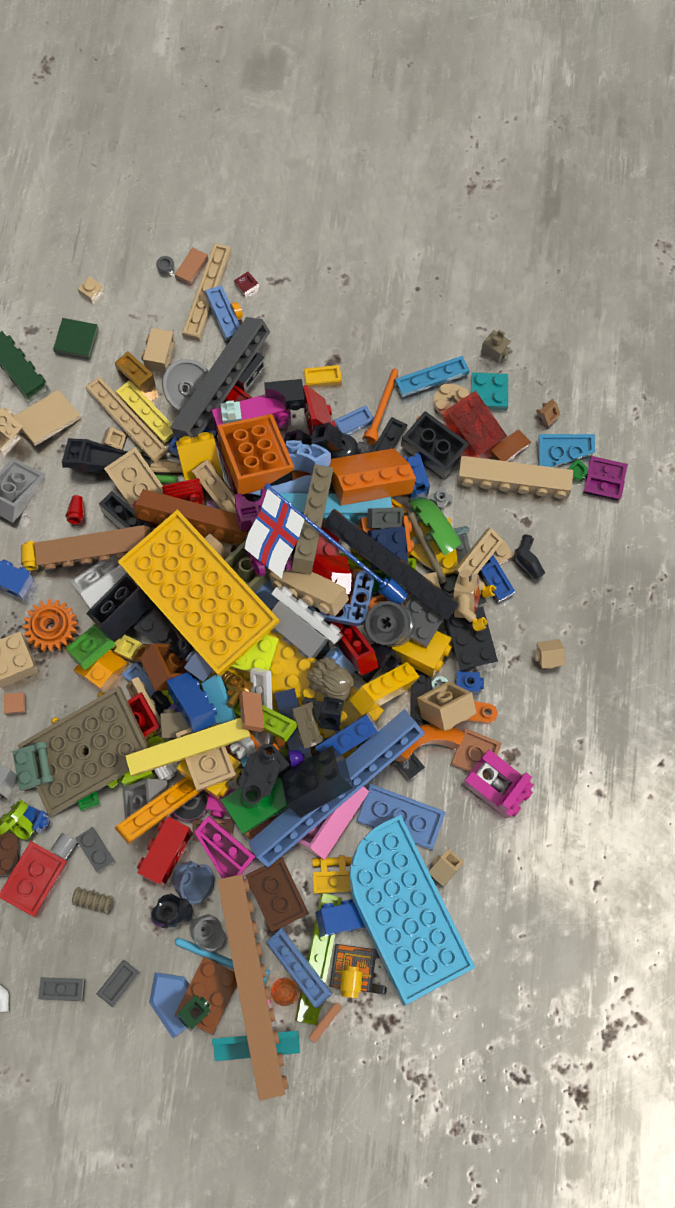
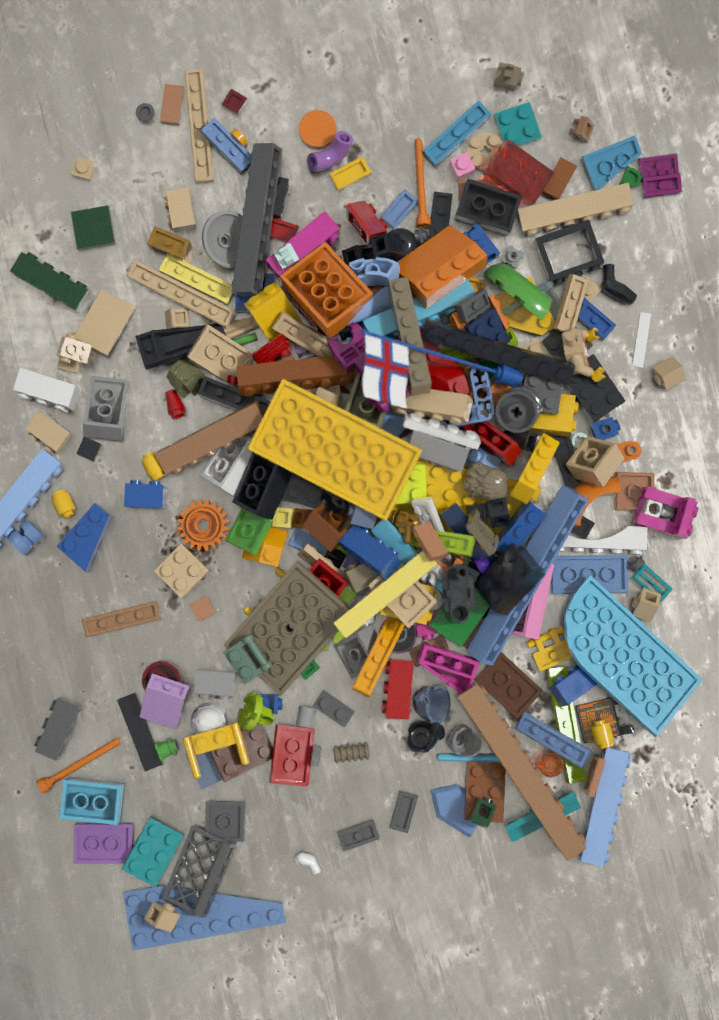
camera: 25 degrees left, 15 degrees up
black arch [264,379,305,411] -> none
dark tan bar [407,512,448,584] -> none
none -> olive hair [166,358,205,397]
none -> orange tile [299,110,337,148]
none -> medium lavender cylinder [307,131,354,172]
none -> flat silver tile [311,745,322,766]
none -> bright pink brick [449,152,475,182]
none -> white arch [530,524,647,554]
none -> black window [534,220,604,285]
none -> light blue brick [578,747,631,867]
none -> dark grey plate [628,555,645,573]
none -> teal tile [631,563,673,603]
none -> white sticker [632,312,651,368]

